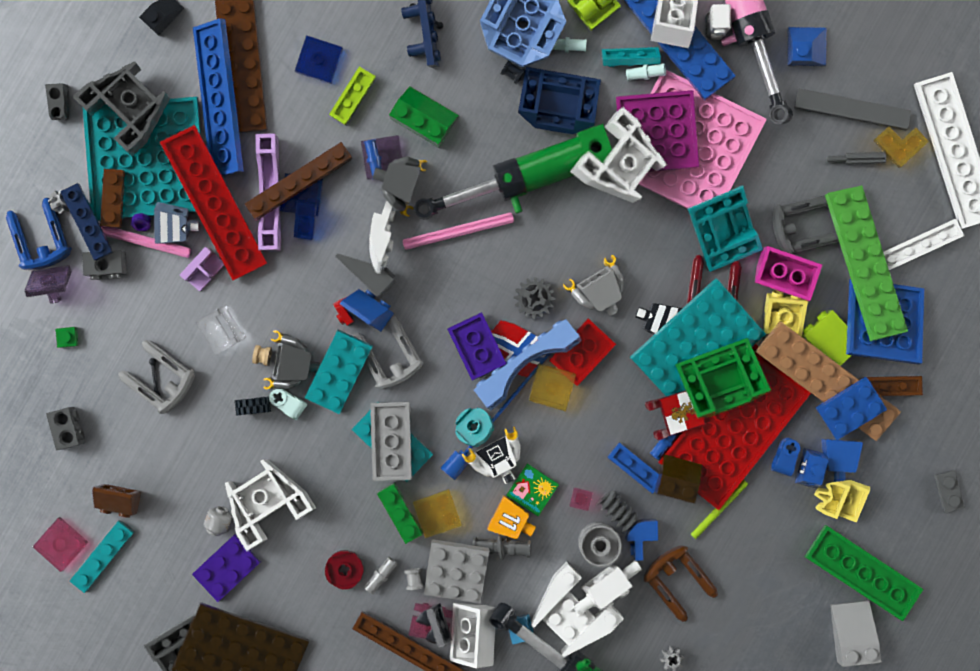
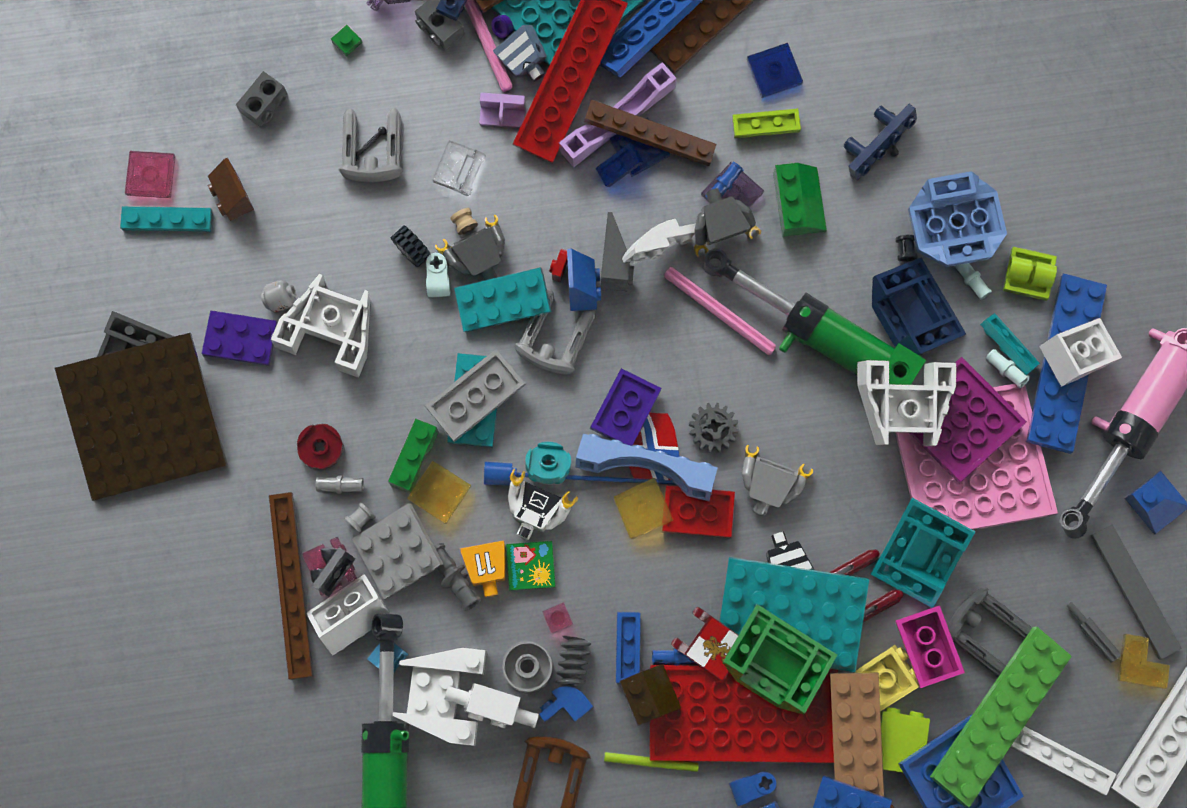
camera: 55 degrees right, 10 degrees down
white brick [705,4,731,40] -> none

